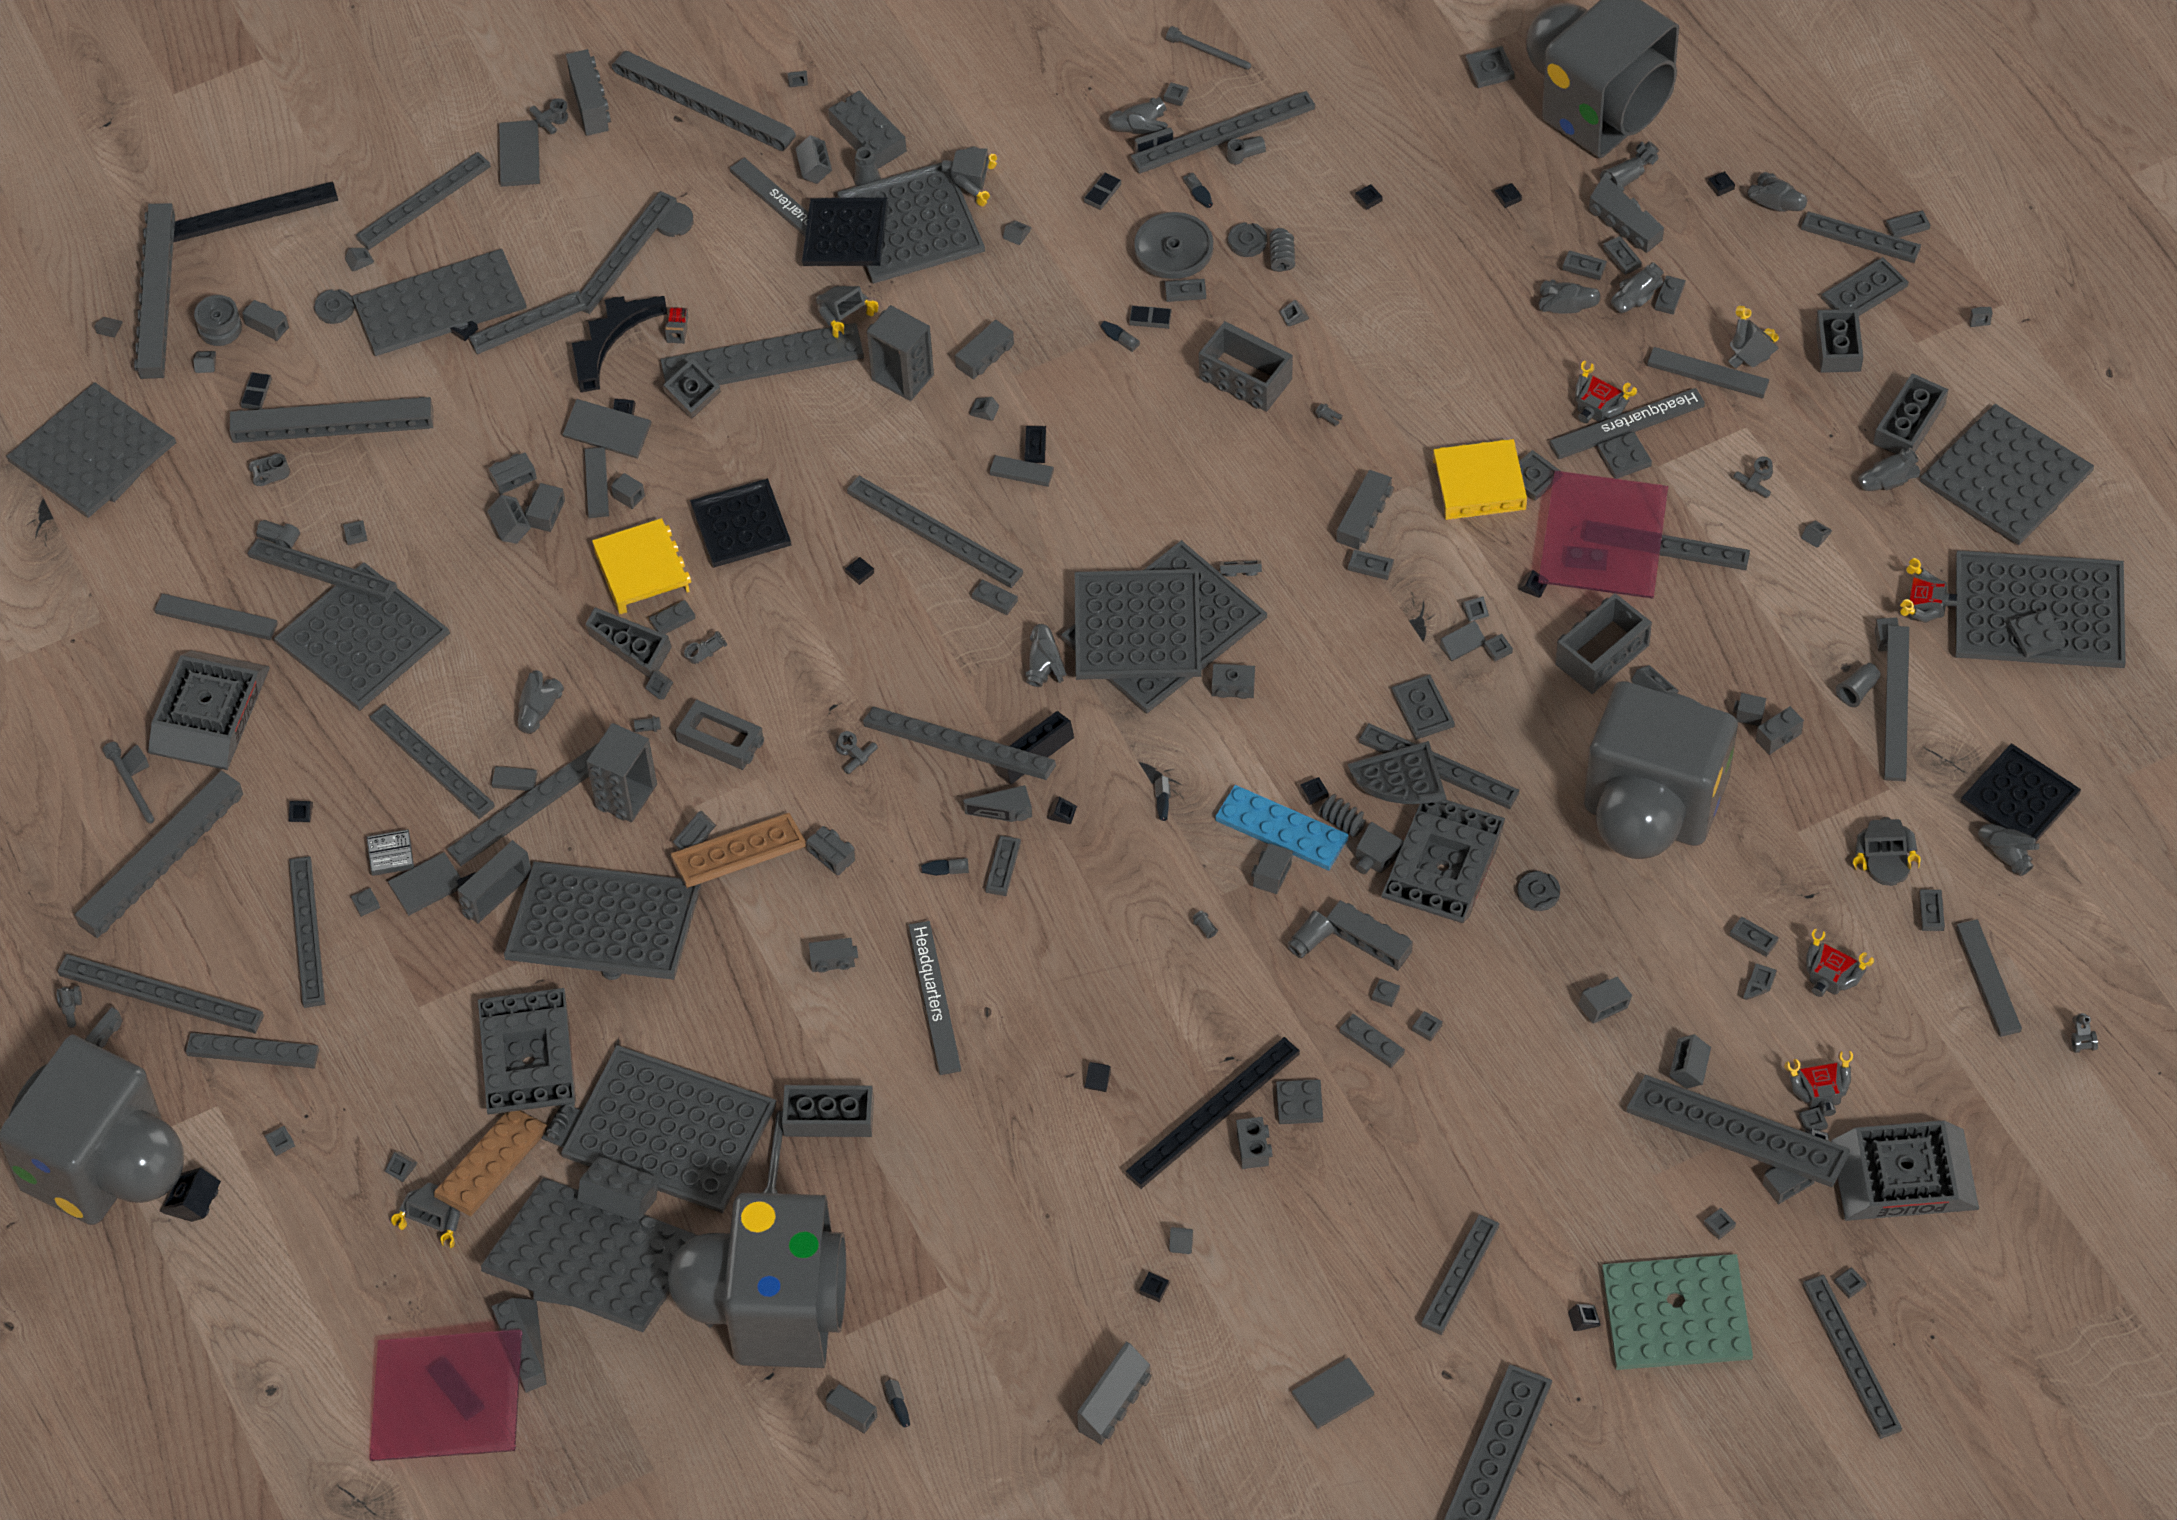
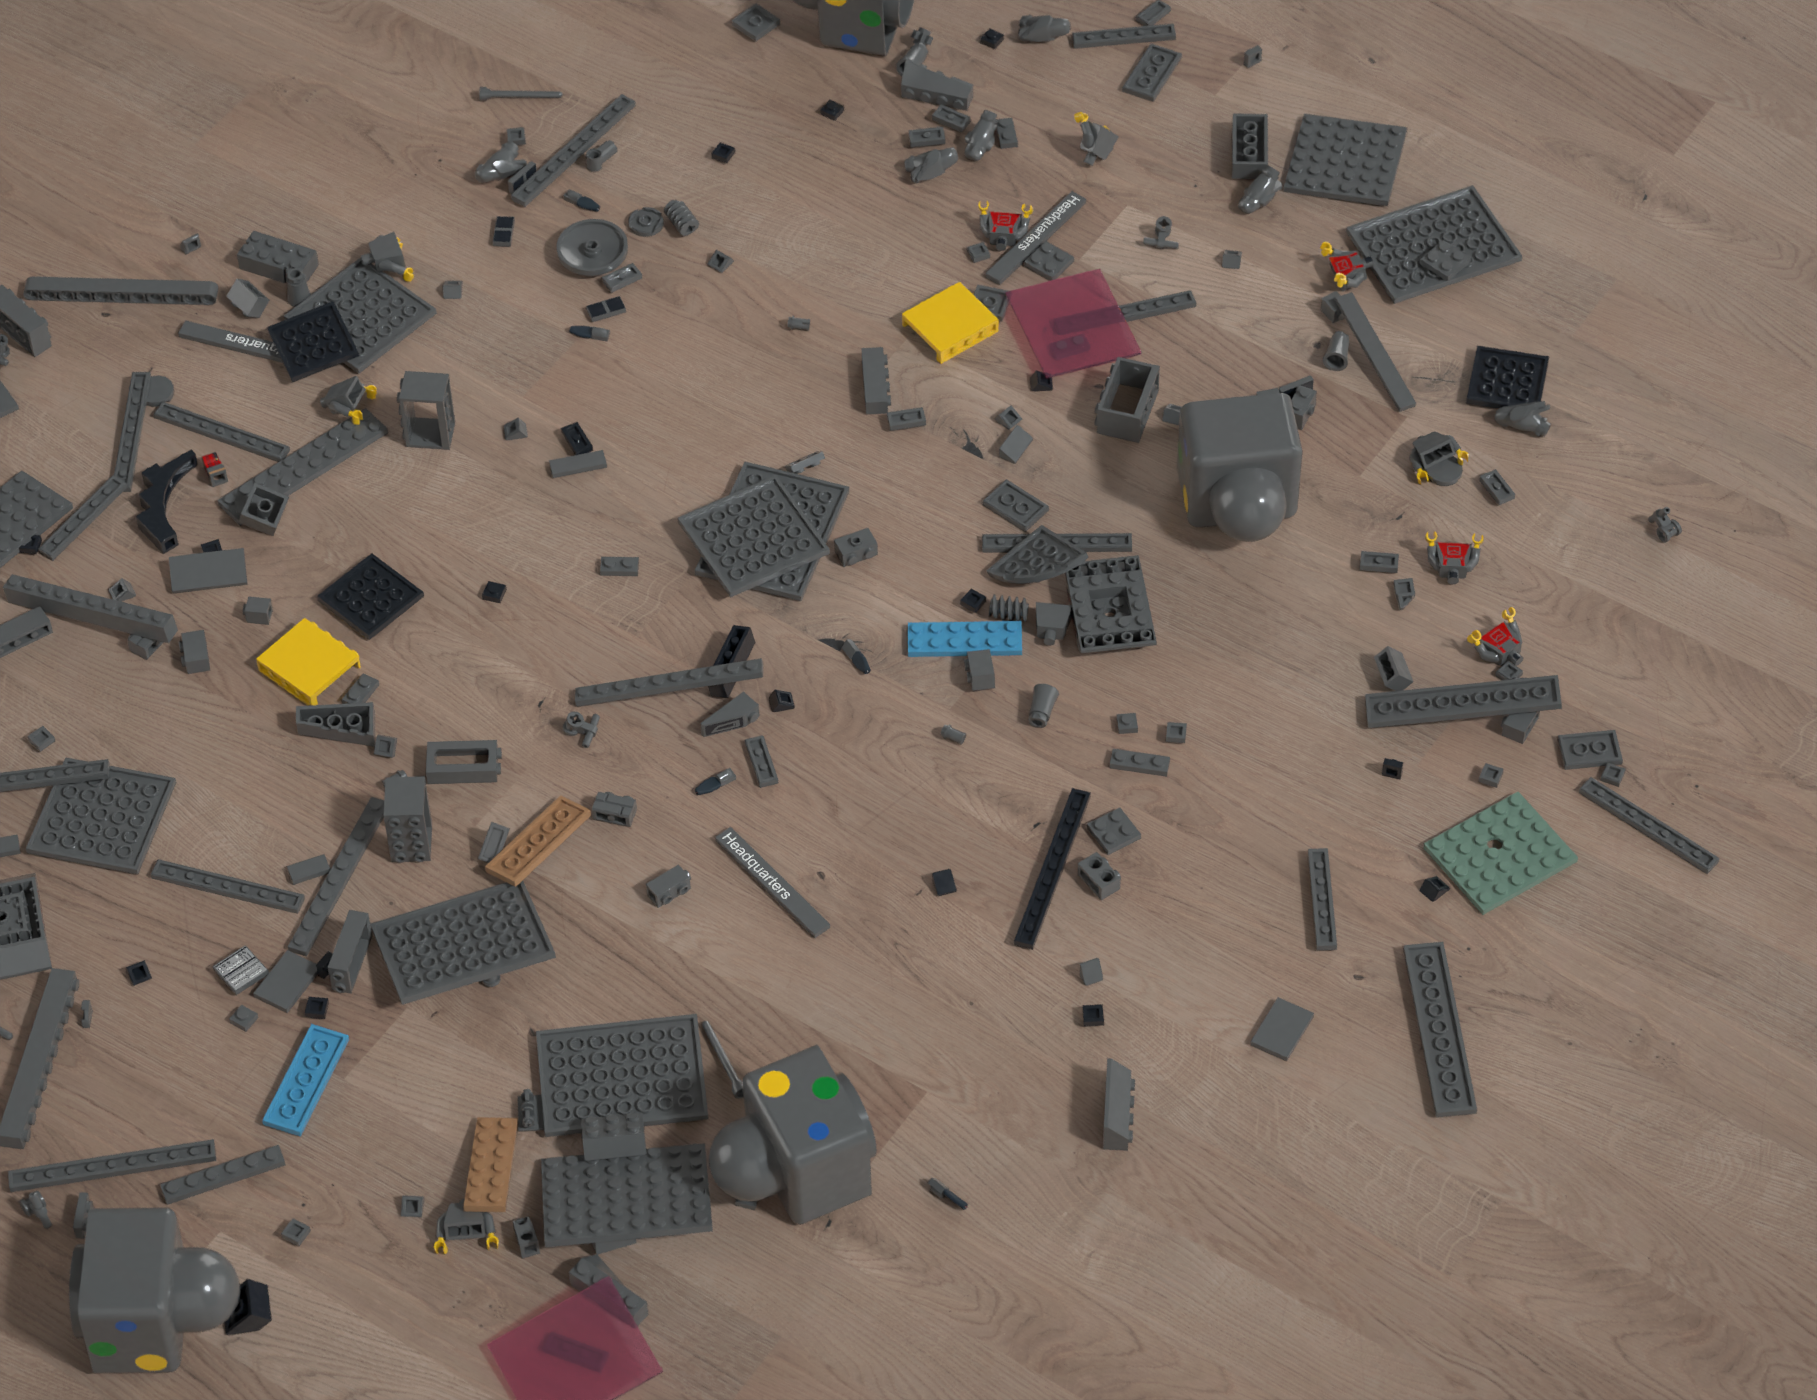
camera: 30 degrees left, 5 degrees down
dark grey tile [289,856,326,1008] -> none
dark grey slope [478,988,576,1115] -> none
dark grey brick [488,495,531,544] -> none
dark grey animal [518,670,564,734] -> none
dark grey tile [585,447,609,518] -> none
dark grey connector [684,631,728,664] -> none
dark grey brick [782,1085,874,1137] -> none
dark grey brick [826,1384,878,1434] -> none
dark grey plate [847,476,1023,588] -> none
dark grey brick [955,319,1014,380] -> none
dark grey animal [1025,624,1067,687] -> none
dark grey hose [1199,321,1293,412] -> none
dark grey brick [1327,900,1413,971] -> none
dark grey plate [1484,634,1513,661] -> none
dark grey tile [1517,871,1561,911] -> none
dark grey brick [1578,977,1632,1024] -> none
dark grey tile [1647,347,1770,399] -> none
dark grey brick [1816,309,1863,373] -> none
dark grey slope [1831,1120,1979,1221] -> none
dark grey tile [1956,919,2022,1037] -> none
none -> dark grey brick [3,574,178,643]
none -> dark grey tile [81,1000,93,1028]
none -> dark grey slope [108,578,136,602]
none -> dark grey tile [153,402,290,462]
none -> dark azure plate [262,1024,349,1137]
none -> black plate [305,996,329,1019]
none -> dark grey leg [512,1216,540,1259]
none -> dark grey tile [967,242,990,263]
none -> dark grey tile [1279,375,1314,400]
none -> black plate [1382,758,1404,780]
none -> dark grey tile [1557,730,1623,770]

